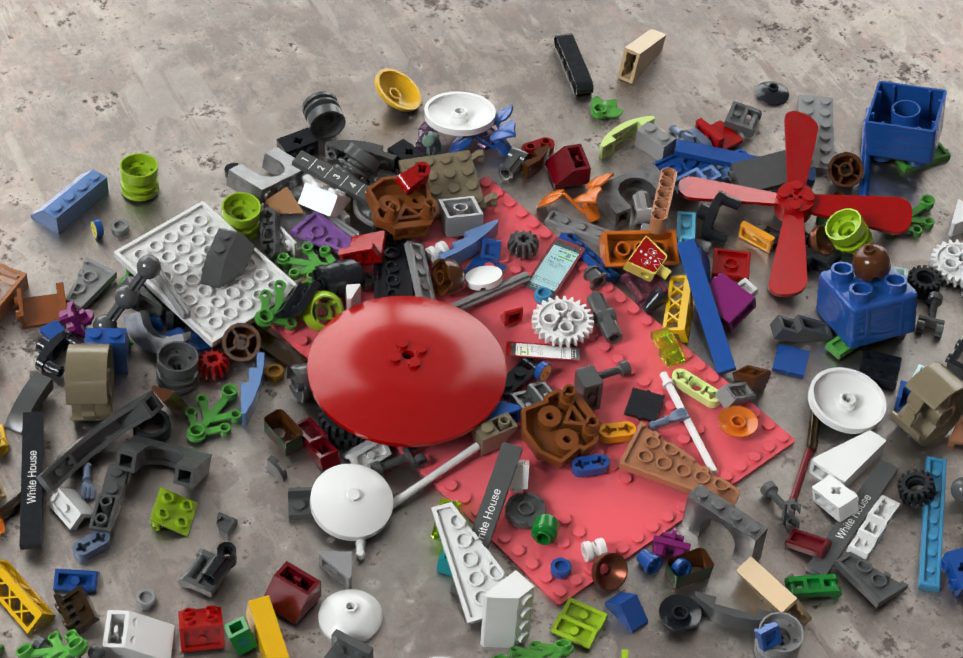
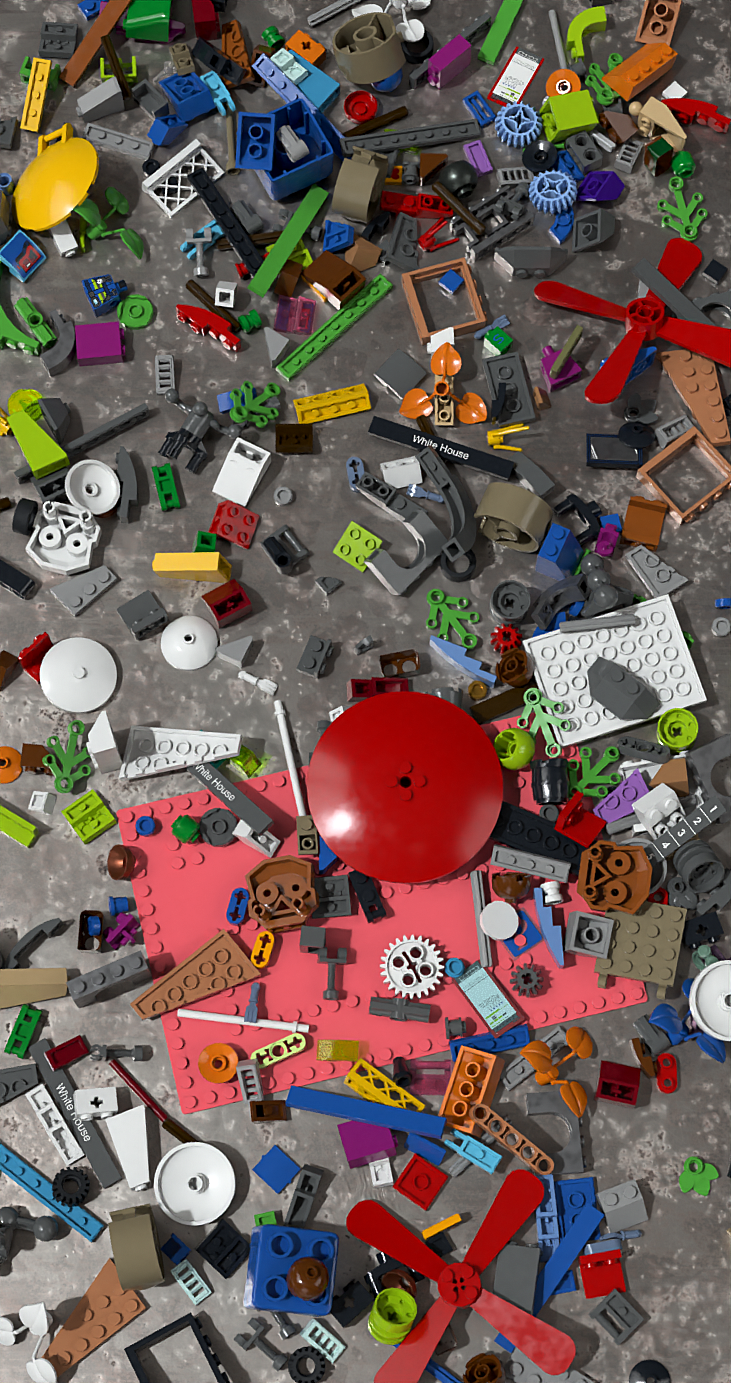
camera: 120 degrees right, 25 degrees up
blue slope [53,568,100,593] -> none
slope [151,386,188,416] -> none
black slope [274,279,320,318] -> none
white dish [310,464,393,541] -> none
white slope [346,284,361,309] -> none
red piece [395,162,431,195] -> none
blue tile [480,238,502,260] -> none
red slope [500,307,523,326] -> none
sticker [506,341,580,361] -> none
tile [534,361,552,381] -> none
white wheel [581,537,608,562] -> none
yellowish green slope [599,116,655,160] -> none
blue slope [605,592,648,634] -> none
torso [623,236,672,282] -> none
black piece [624,387,664,422] -> none
light grey piece [632,191,652,225] -> none
black dish [659,594,702,631] -> none
black connector [696,190,742,245] -> none

